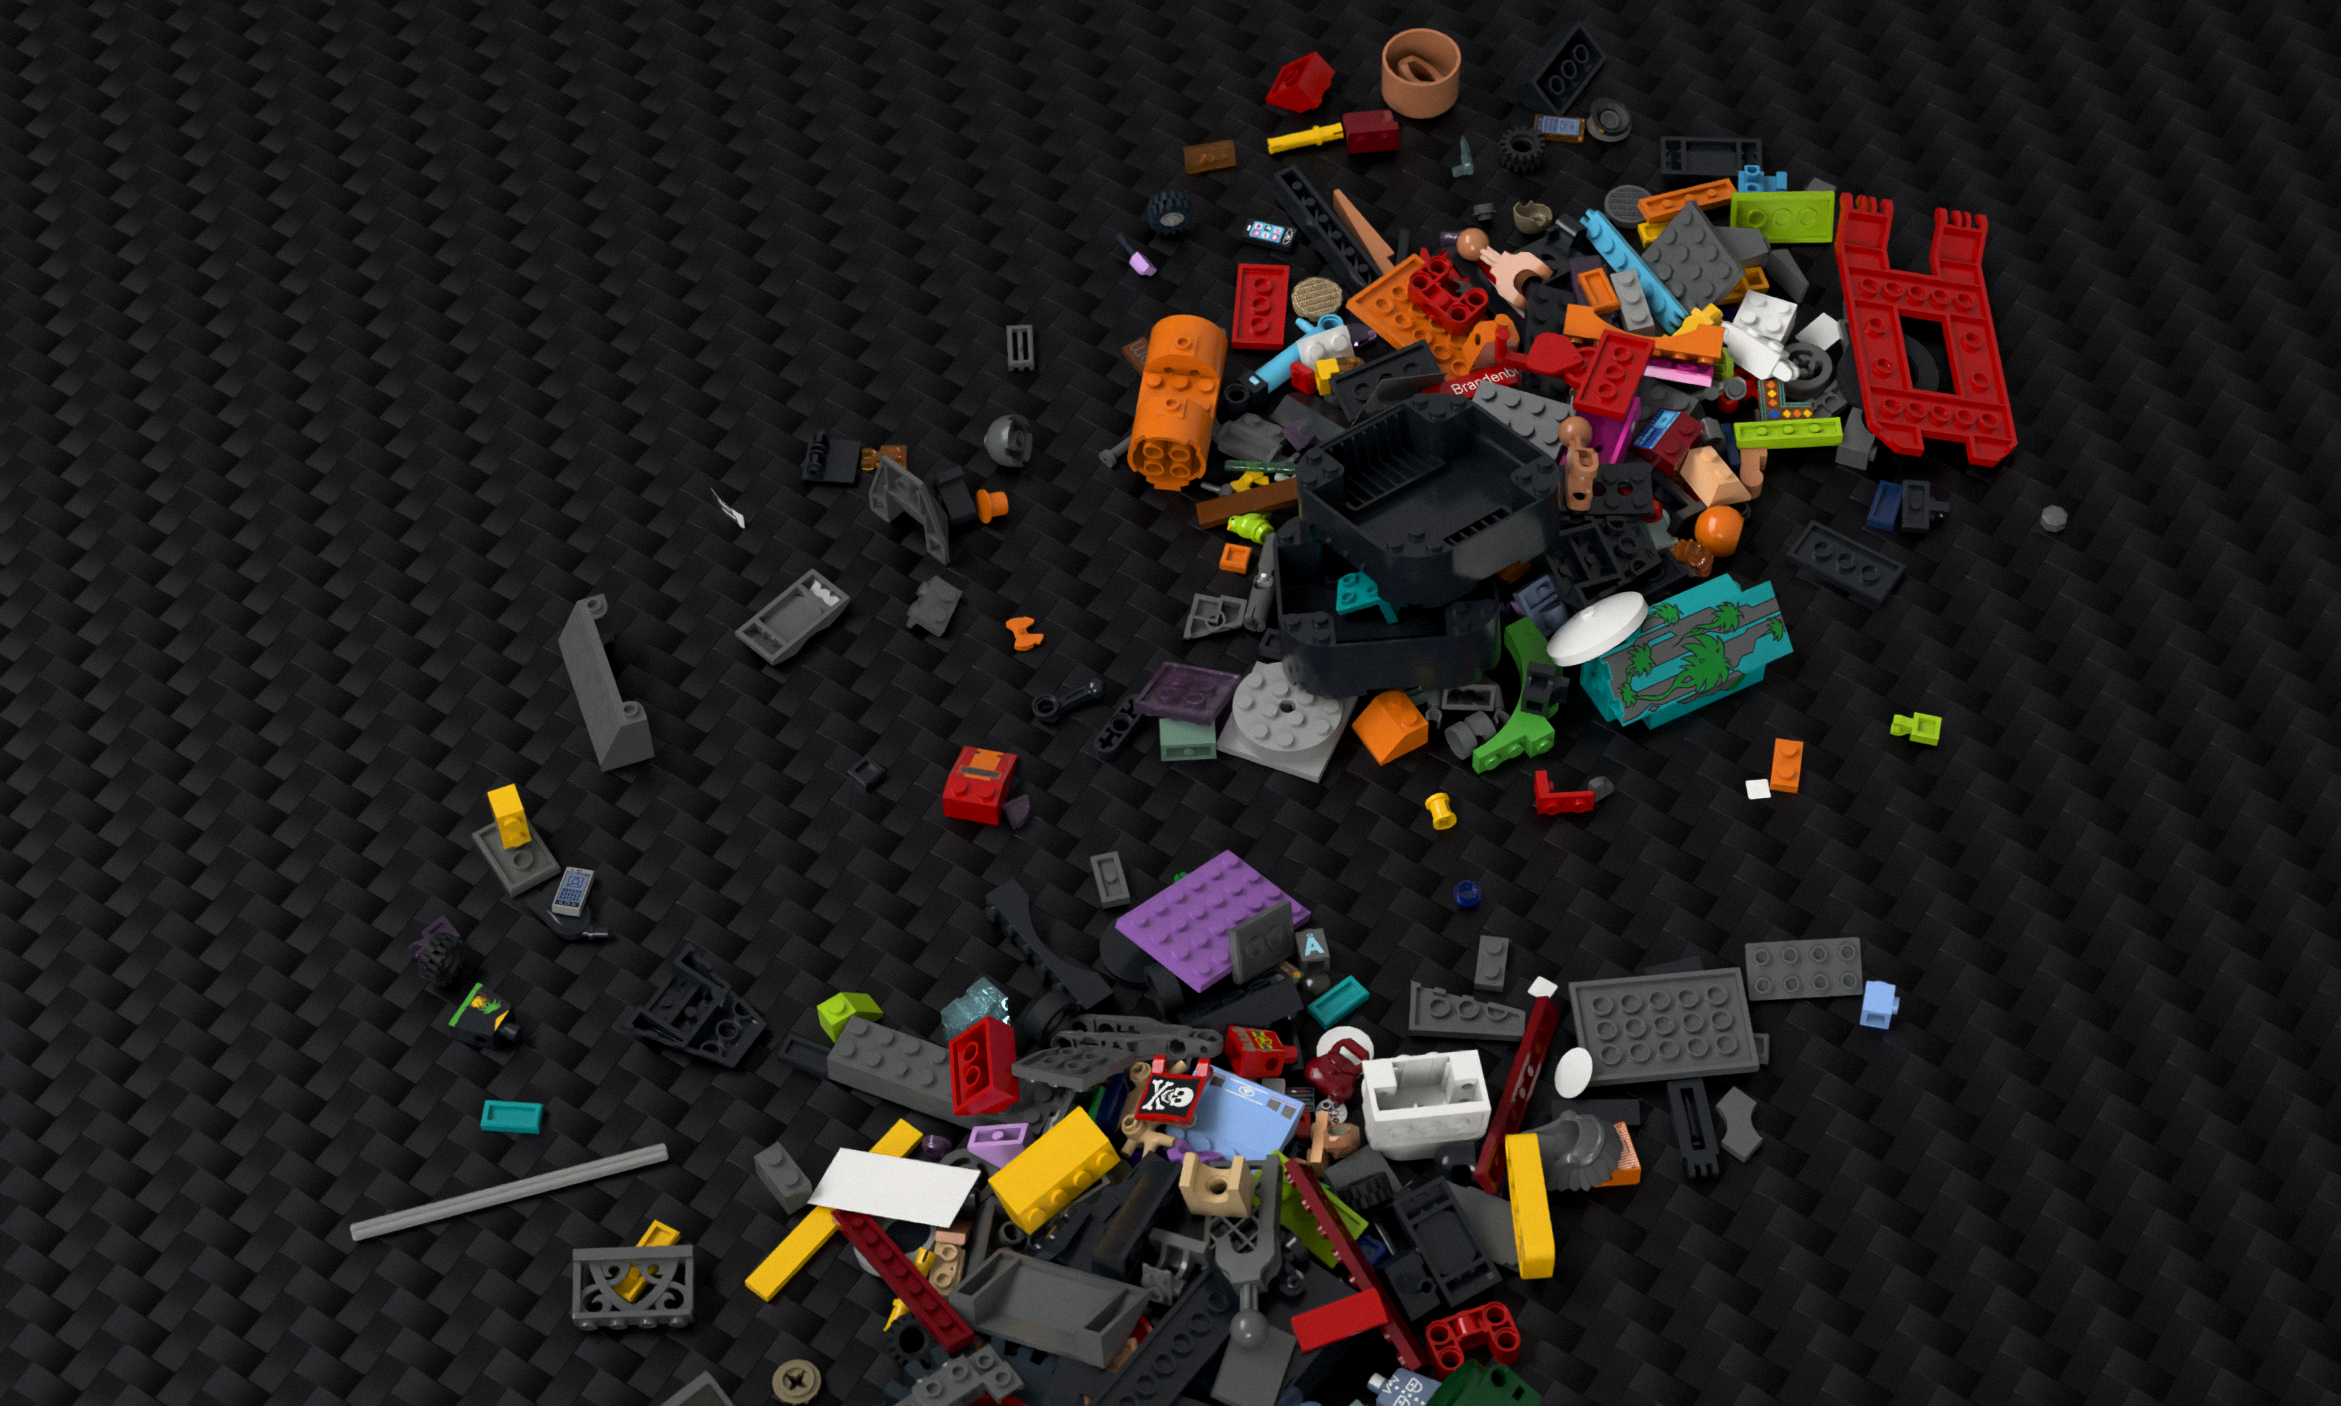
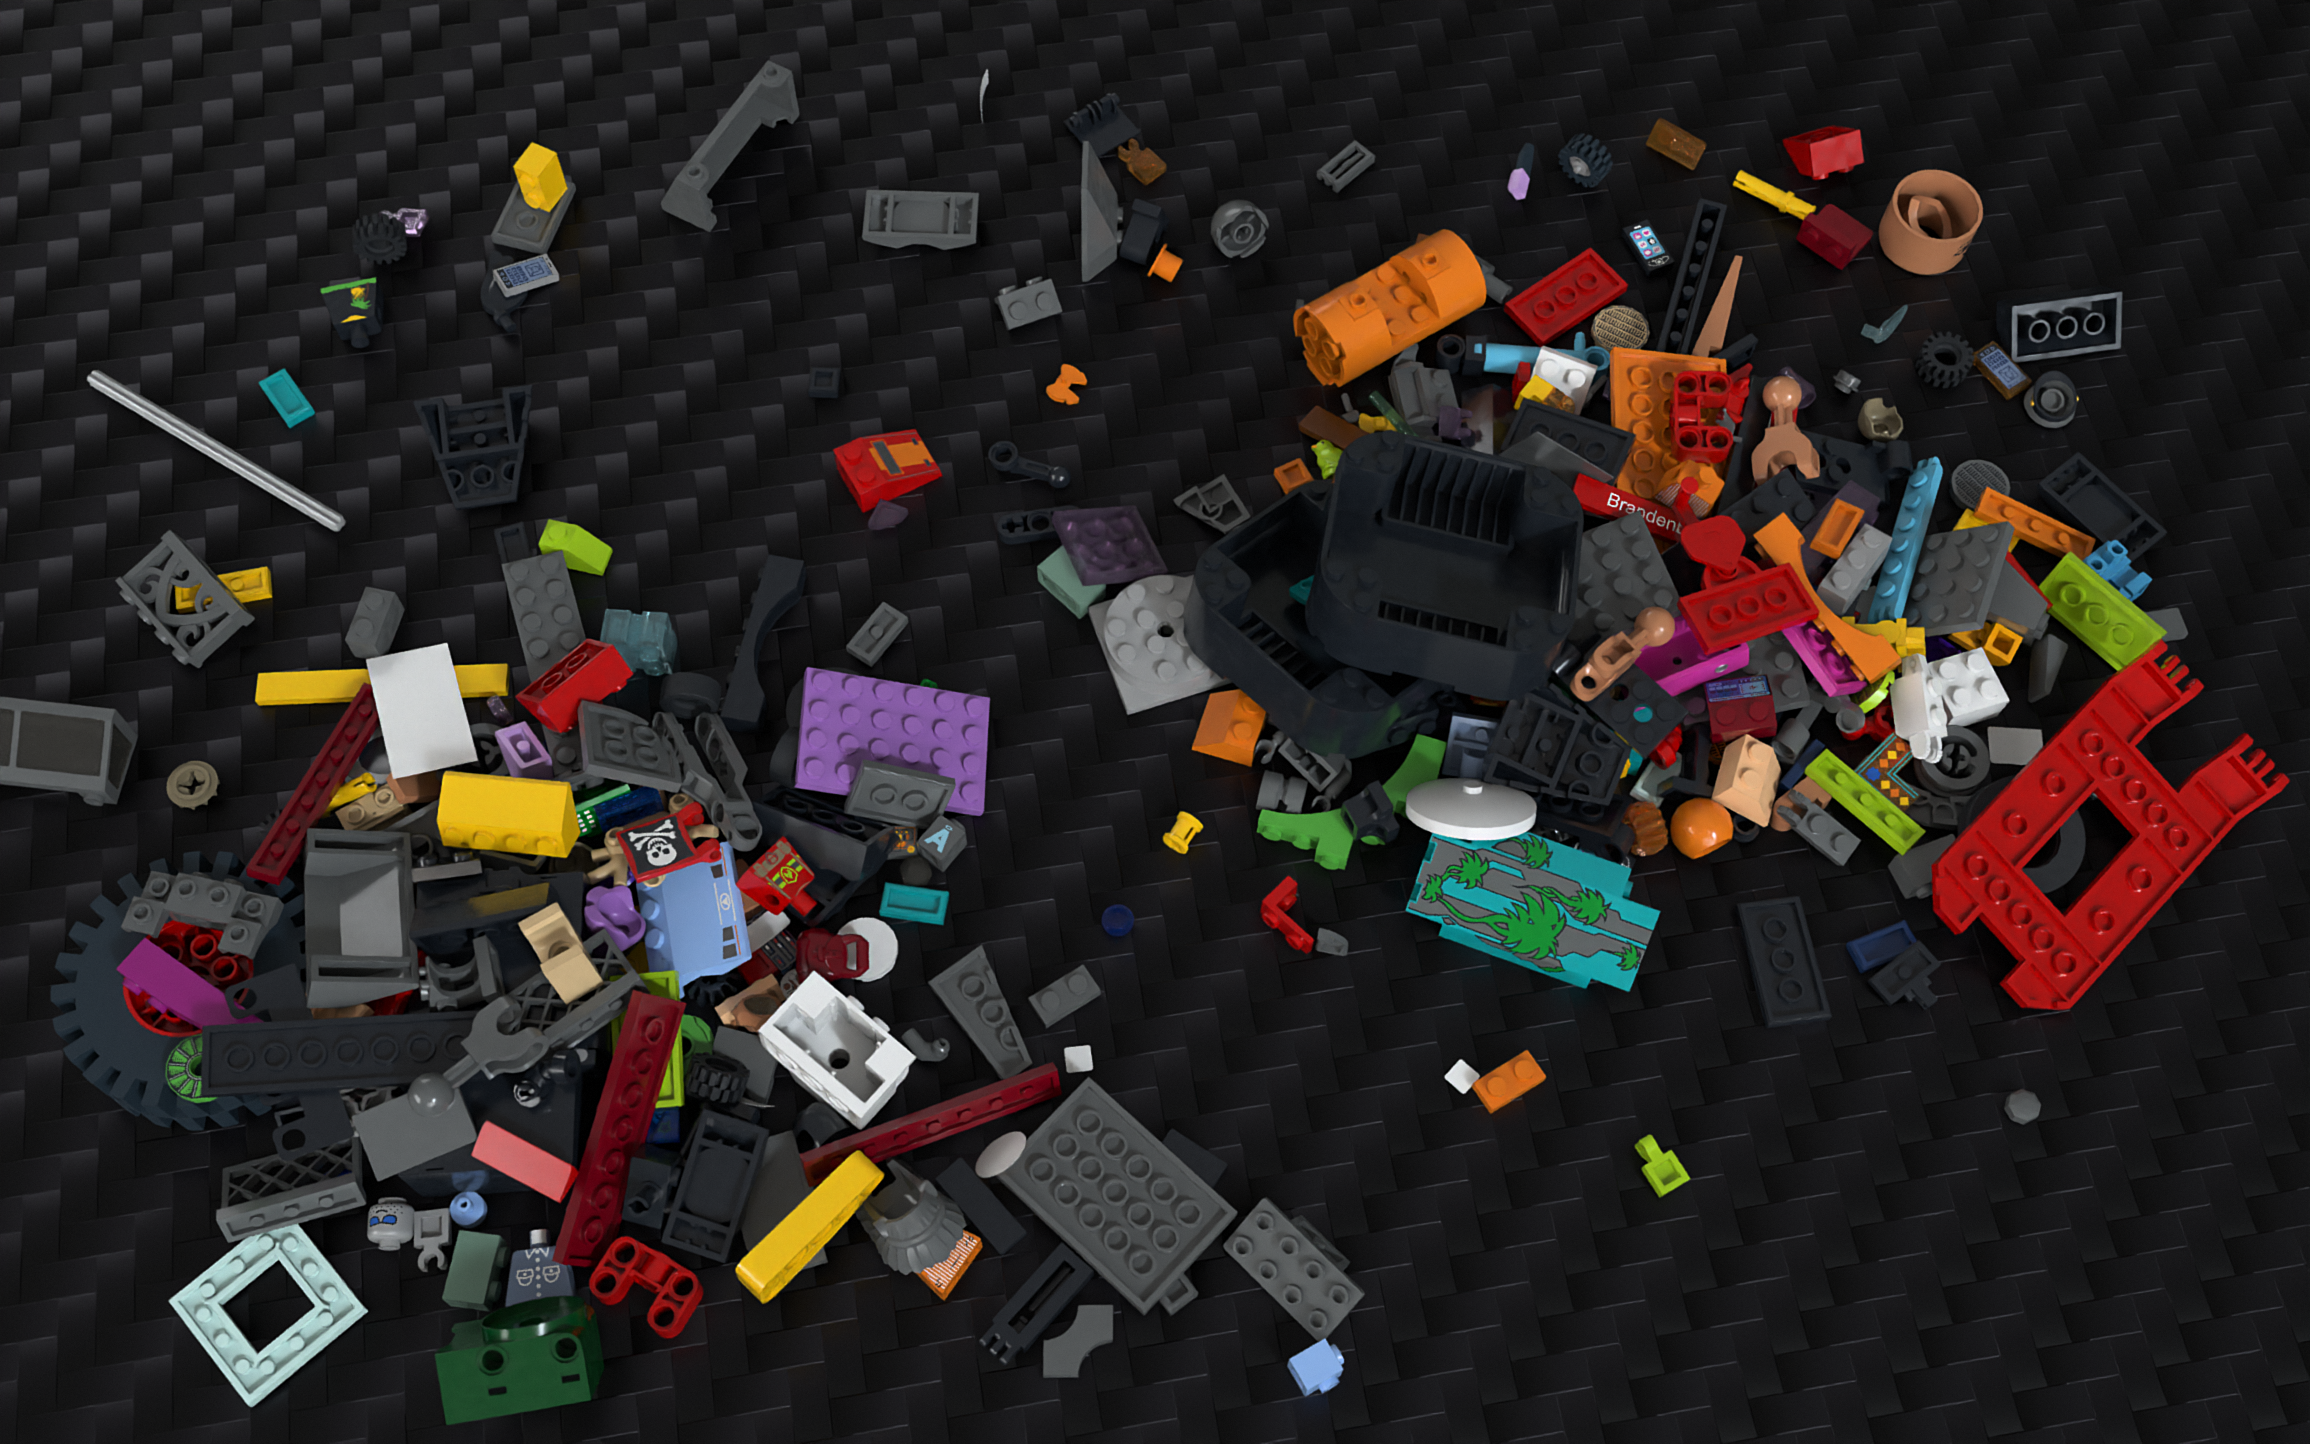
camera: 45 degrees right, 10 degrees up
none -> dark grey hinge [1777,789,1861,866]

